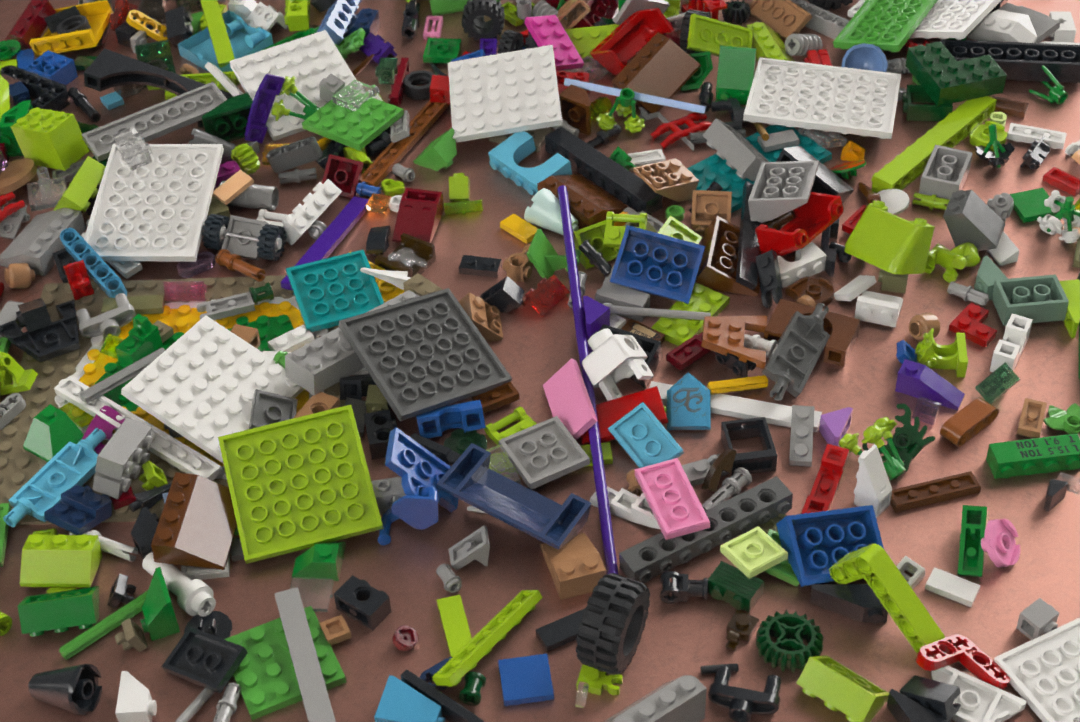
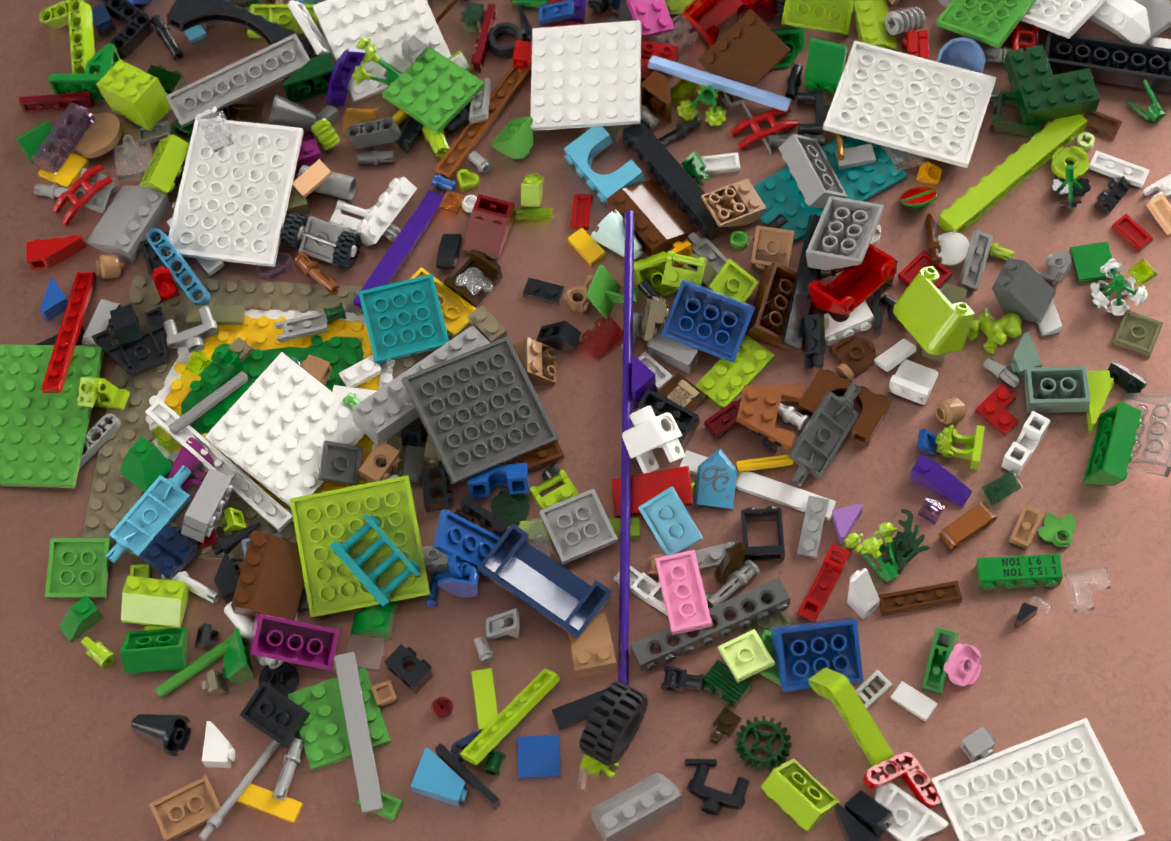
camera: 10 degrees right, 20 degrees up
clear pink hinge [163,281,207,301] -> none
dark red slope [322,154,364,198] -> none
clear plate [332,80,380,111] -> none
white piece [360,268,410,290] -> none
bright pink tile [543,358,598,440] -> none
light grey bar [603,303,711,321] -> none
brick [776,146,854,203] -> none
black slope [810,584,888,624] -> none
light grey brick [919,145,973,200] -> none
none -> magenta slope [250,613,340,671]
none -> teal fence [330,513,421,608]
none -> black tile [541,464,561,481]
none -> red tile [570,193,593,230]
none -> dark tan plate [639,296,669,341]
none -> light grey plate [958,230,993,291]

